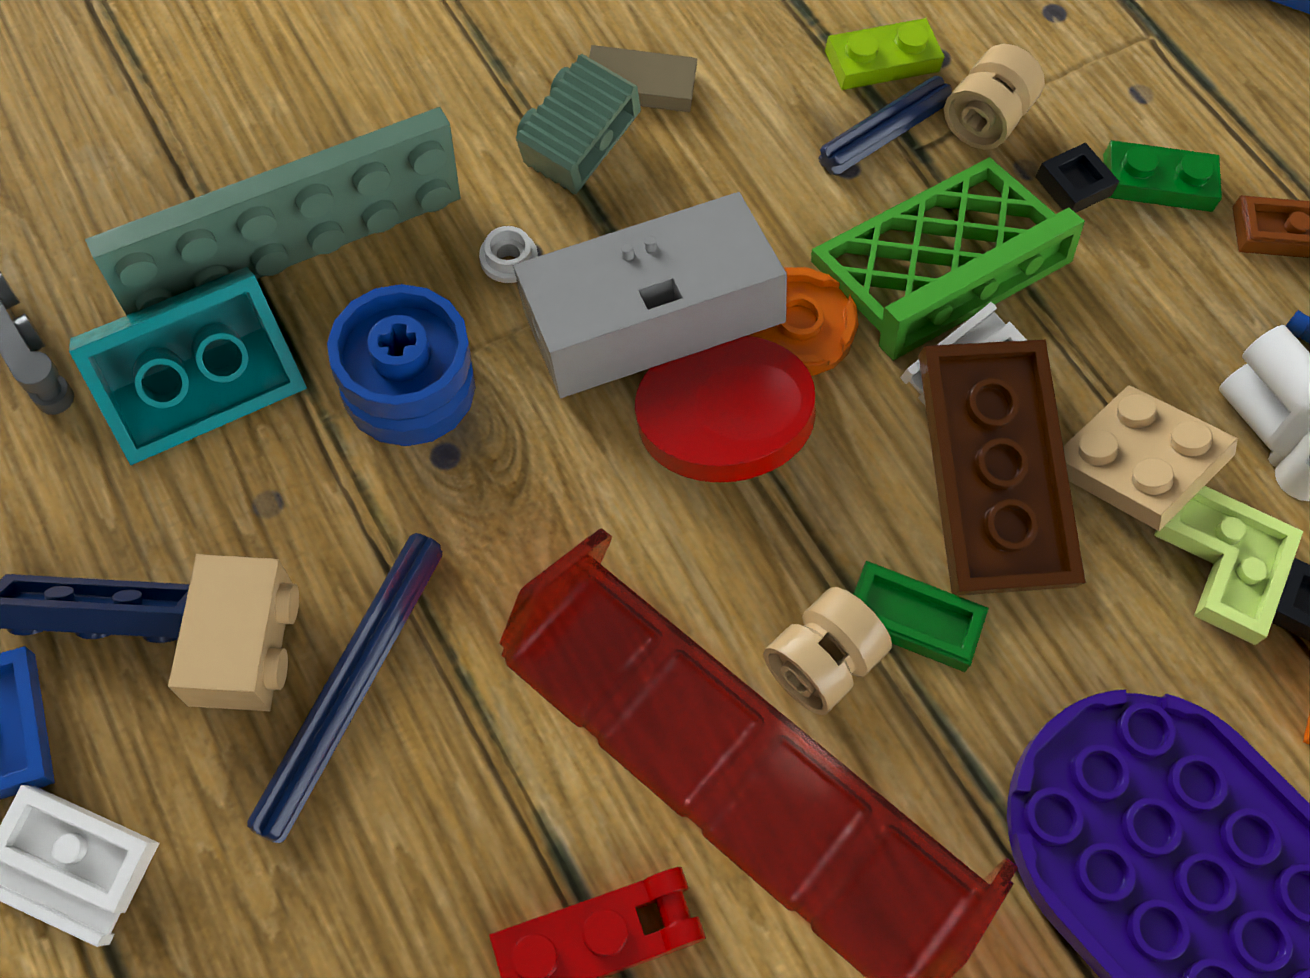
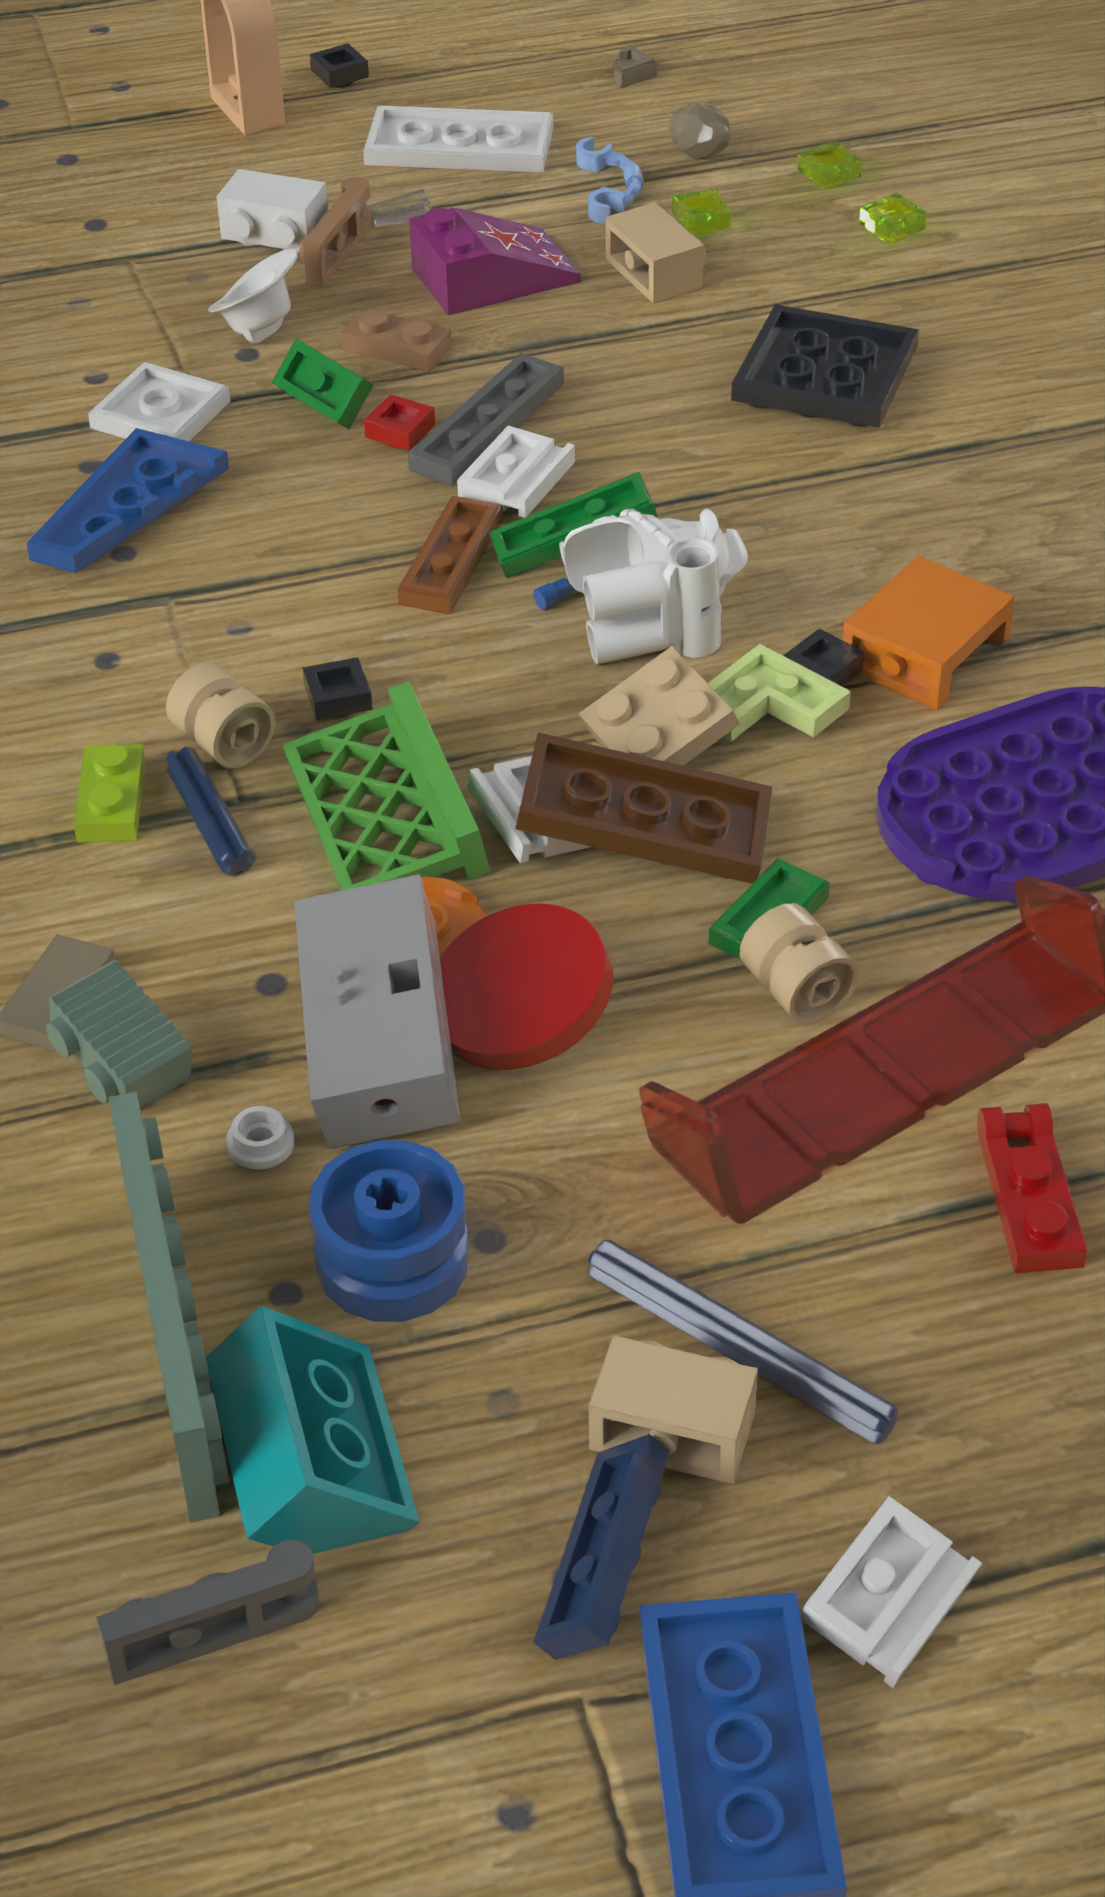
camera: 70 degrees left, 20 degrees down
green plate [1103,140,1222,212] -> none

